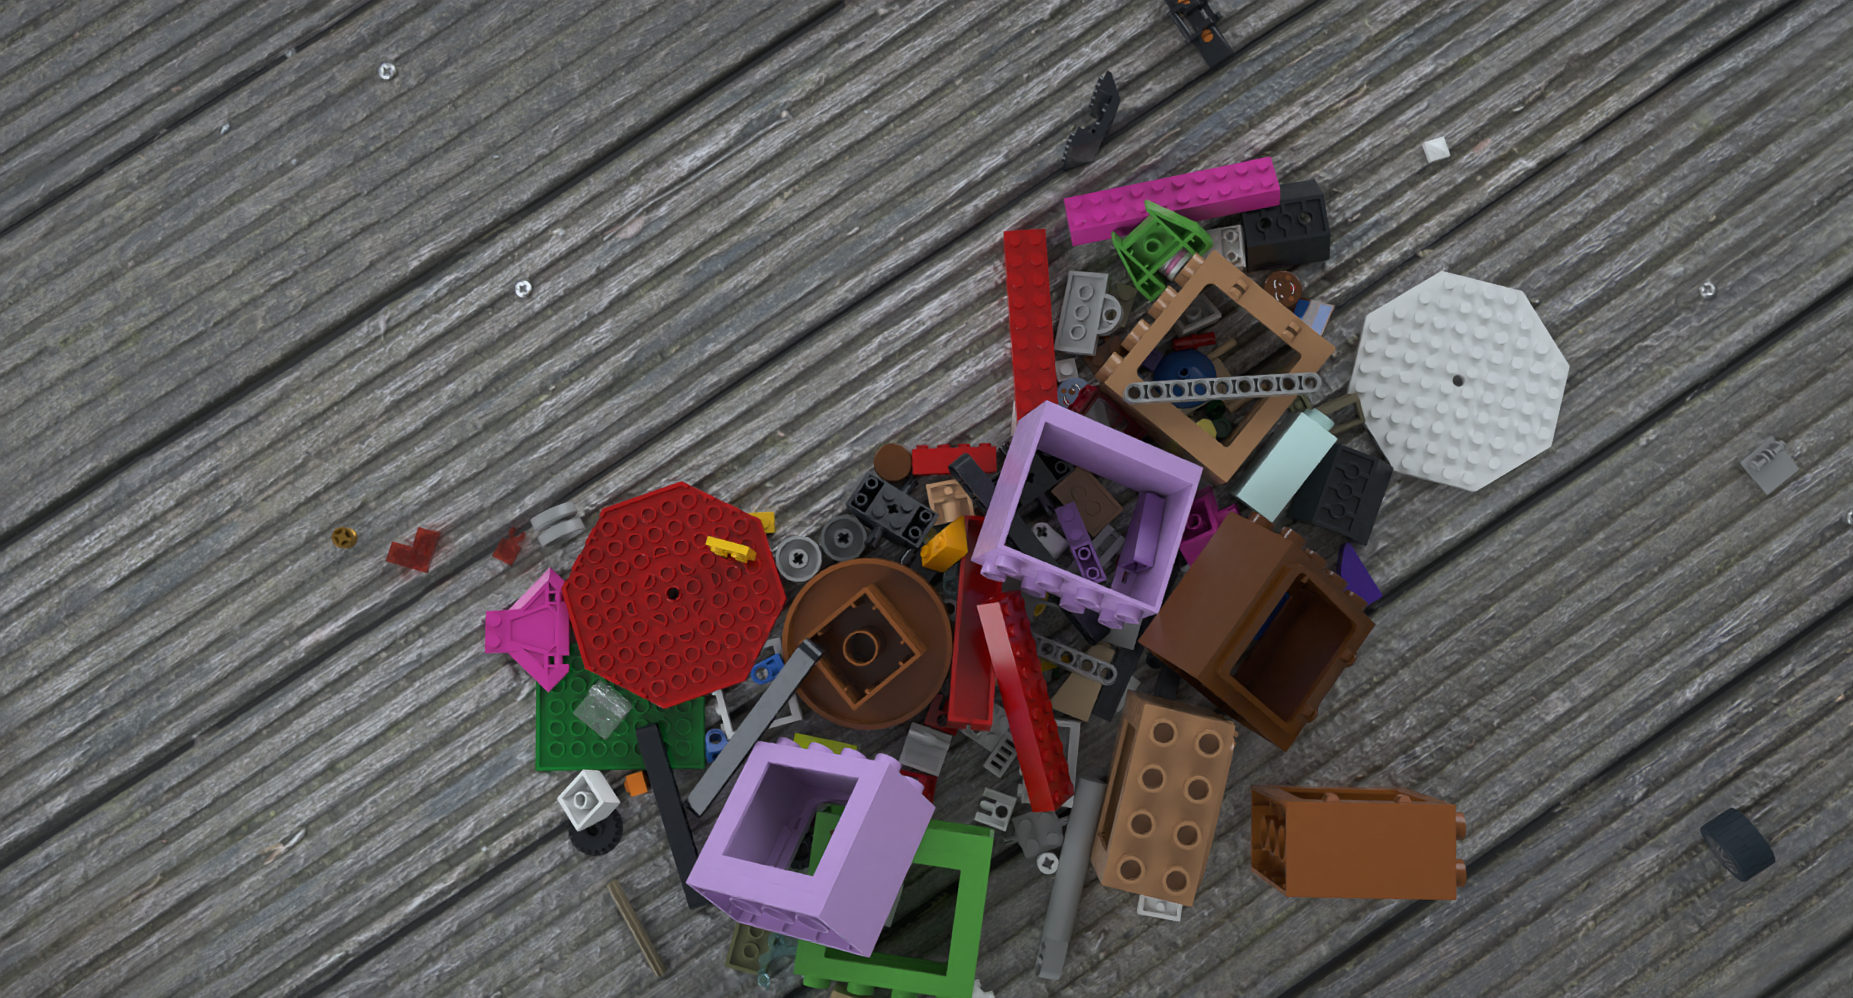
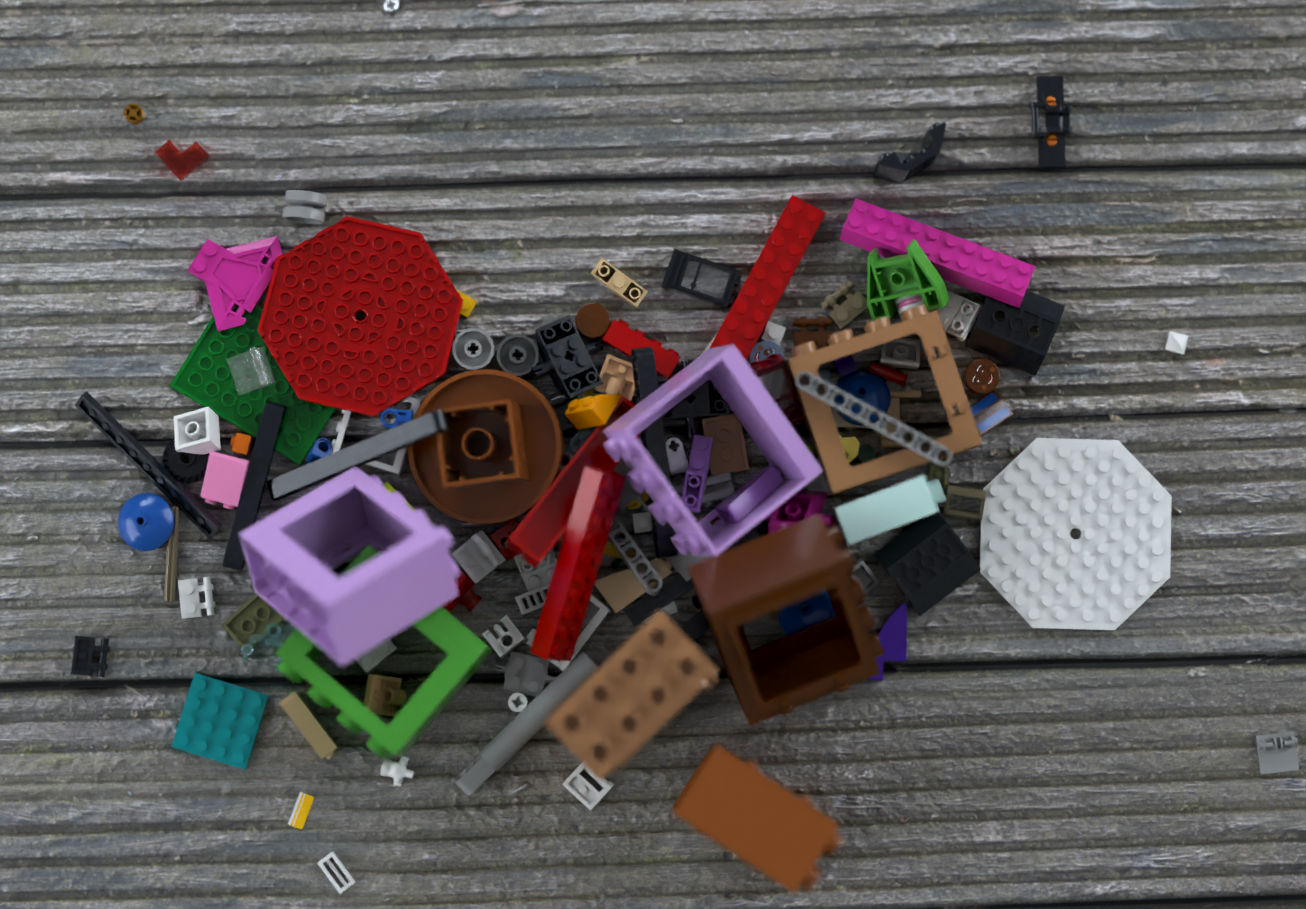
camera: 25 degrees right, 0 degrees up
clear red plate [492,527,526,567] -> none
yellow plate [706,536,757,563] -> none
light grey plate [1054,271,1123,356] -> none
dark green plate [1205,400,1225,419] -> none
none -> black plate [75,391,223,540]
none -> blue dish [118,493,174,551]
none -> white plate [178,577,216,619]
none -> bright pink slope [200,451,250,510]
none -> light nougat plate [364,674,406,717]
none -> clear red wheel [458,588,482,612]
none -> tan slope [591,258,648,307]
none -> white plate [632,512,652,533]
none -> black door [662,249,742,309]

